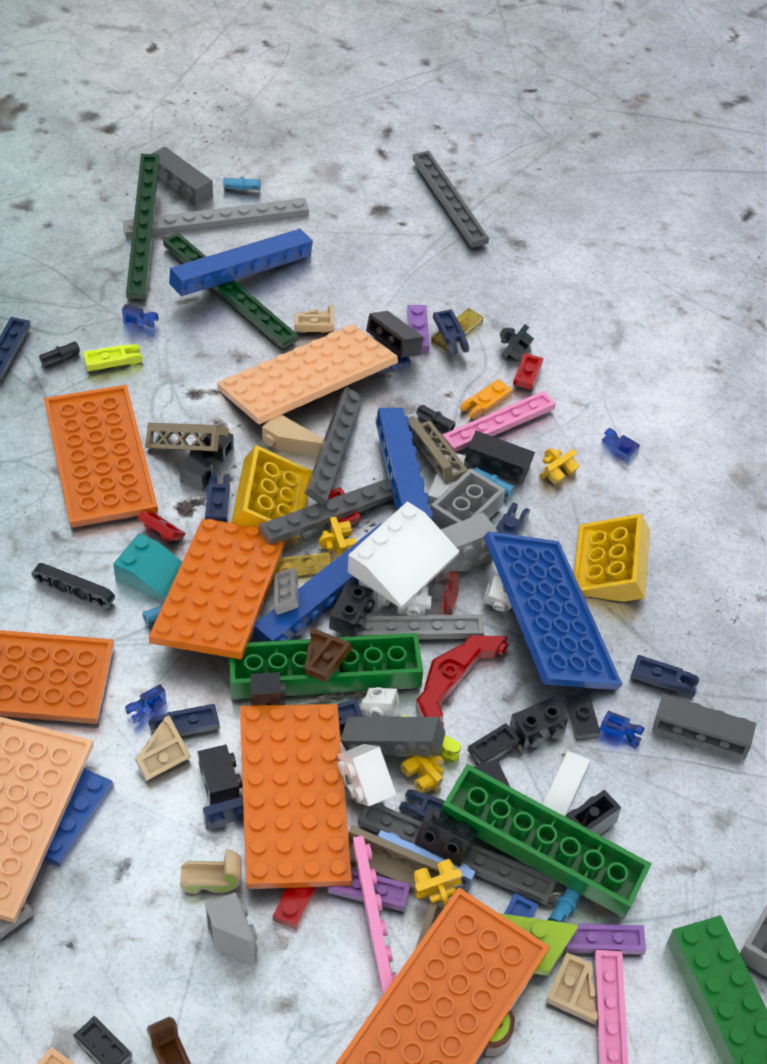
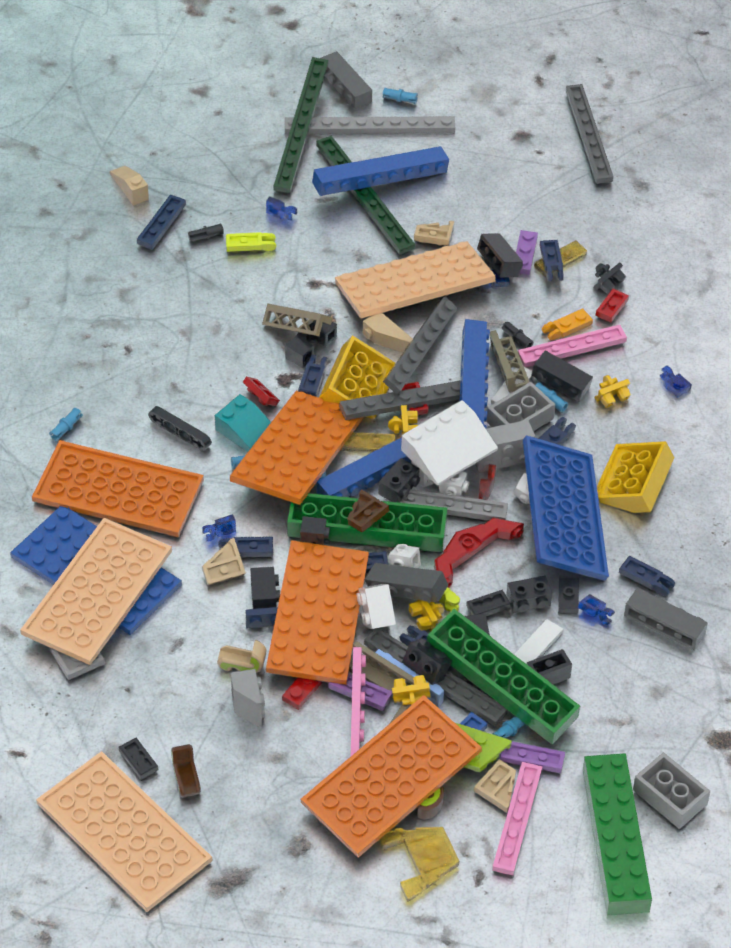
camera: 15 degrees right, 0 degrees up
orange plate [44,384,158,528] -> none
light grey tile [274,568,299,615] -> none

